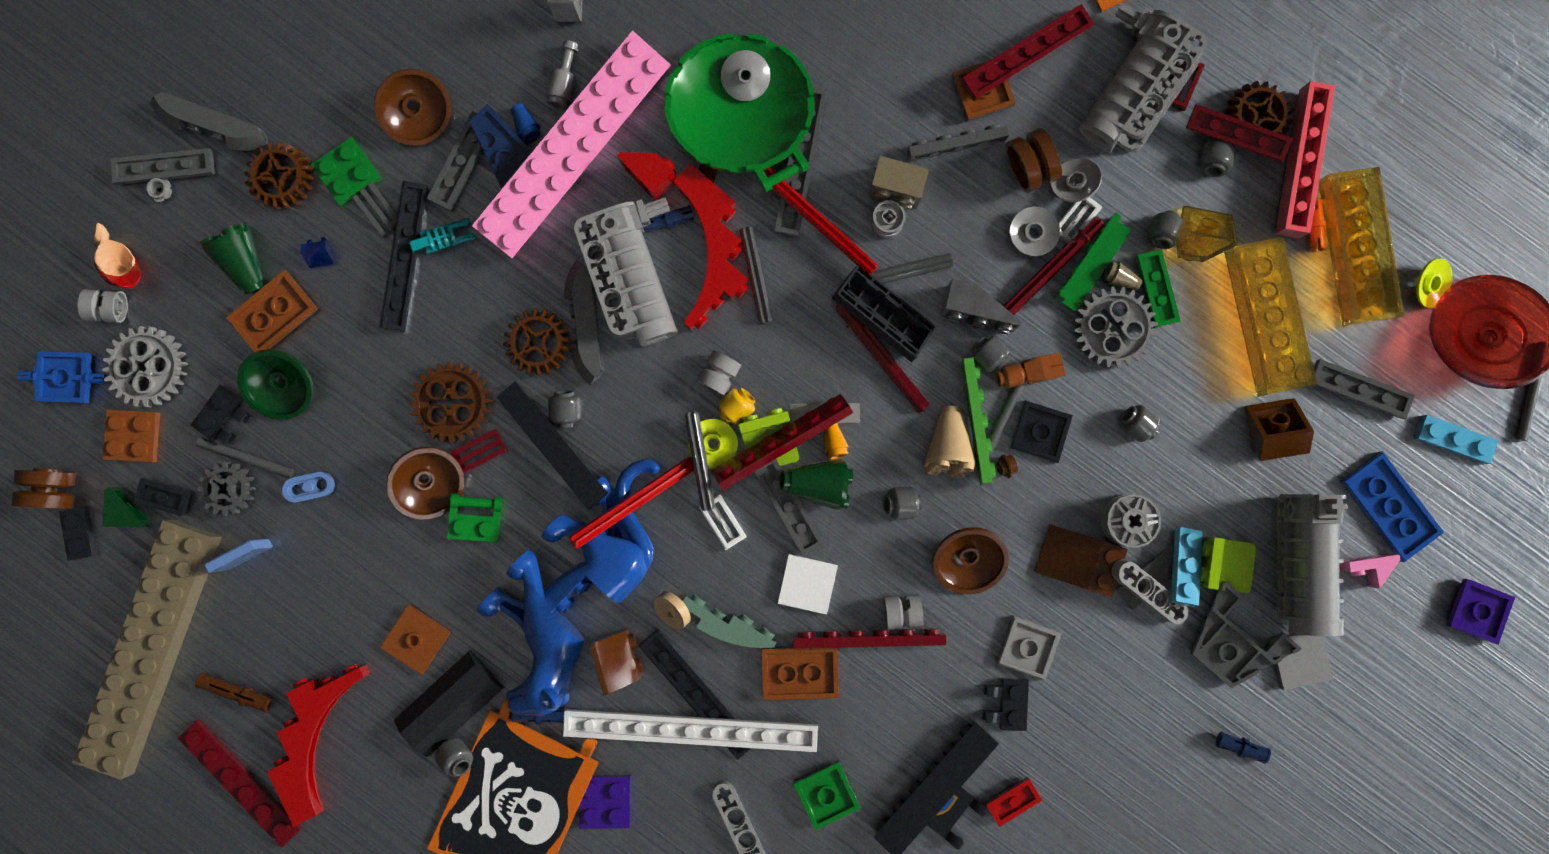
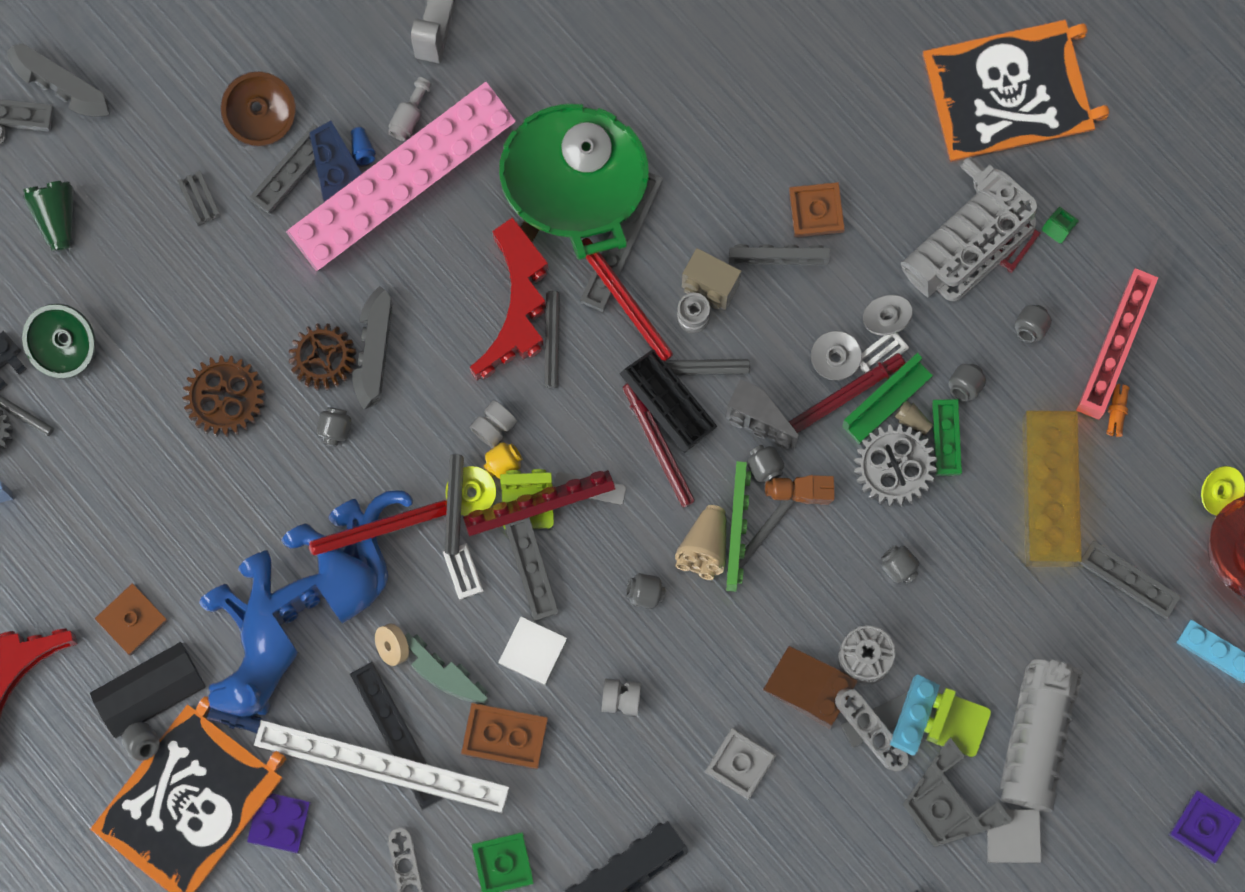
camera: 10 degrees right, 10 degrees down
dark orange plate [226,270,318,352] -> none
reddish brown gear [244,142,315,210] -> none
medium blue plate [282,472,335,502] -> none
clear blue tile [301,237,334,268] -> none
green plate [311,137,382,207] -> none
black tile [379,180,428,332] -> none
reddish brown dish [386,446,464,520] -> none
teal hinge [409,217,476,254] -> none
green plate [447,493,502,542] -> none
dark red tile [451,429,508,474] -> none
black tile [496,381,609,510] -> none
light grey piece [574,197,678,347] -> none
reddish brown slope [589,628,644,695] -> none
red slope [617,152,677,201] -> none
dark blue pin [645,205,694,233] -> none
dark green cone [780,460,853,510] -> none
dark red plate [793,628,946,649] -> none
light orange cone [824,423,849,460] -> none
reddish brown dish [932,527,1009,594] -> none
dark red plate [960,4,1095,101] -> none
black plate [982,678,1029,731] -> none
reddish brown plate [996,454,1018,479] -> none
reddish brown wheel [1006,128,1062,193] -> none
black tile [1009,400,1073,463] -> none
clear yellow slope [1176,205,1238,262] -> none
dark red tile [1185,104,1293,163] -> none
reddish brown gear [1224,81,1294,134] -> none
reddish brown slope [1245,398,1314,461] -> none
clear yellow brick [1319,167,1404,327] -> none
blue tile [1340,451,1444,562] -> none
bright pink slope [1340,554,1400,589] -> none
none -> green slope [1042,206,1079,244]

